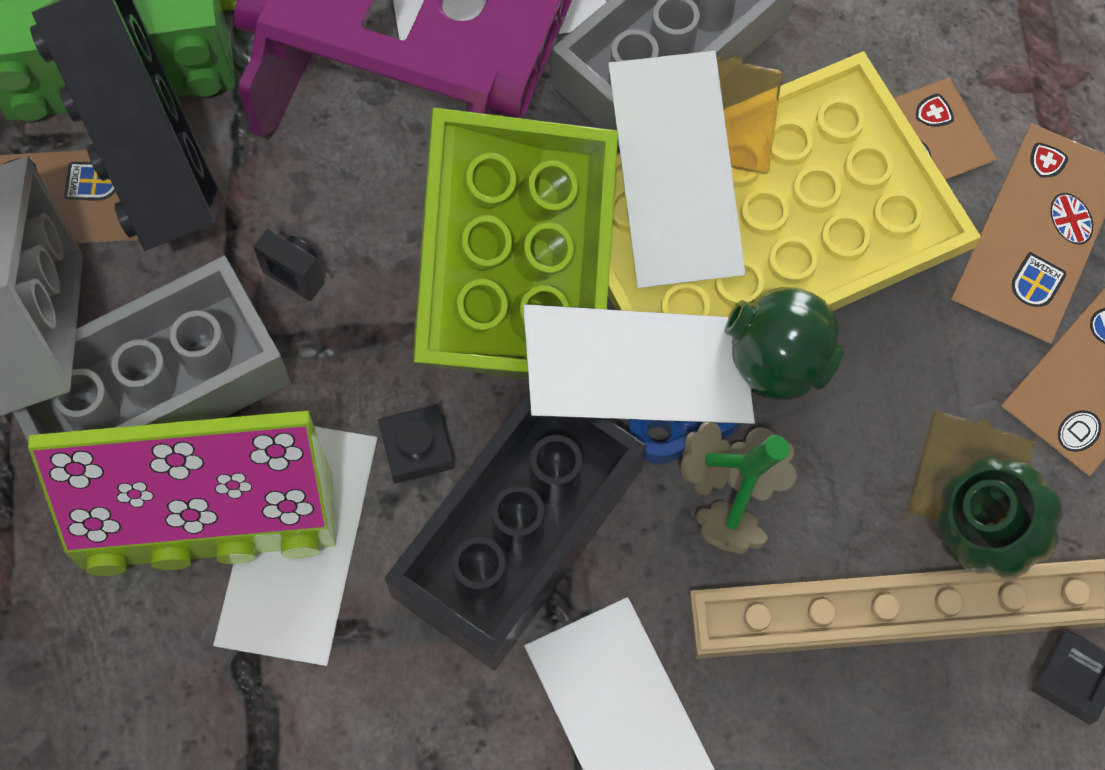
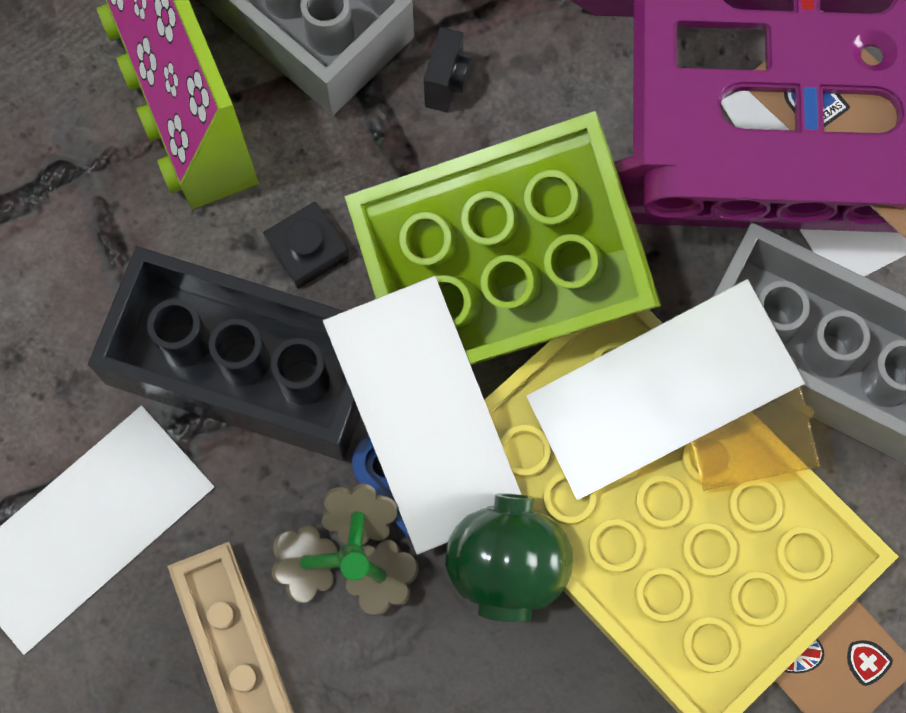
camera: 75 degrees right, 5 degrees up
white sticker [213,426,377,666] -> none

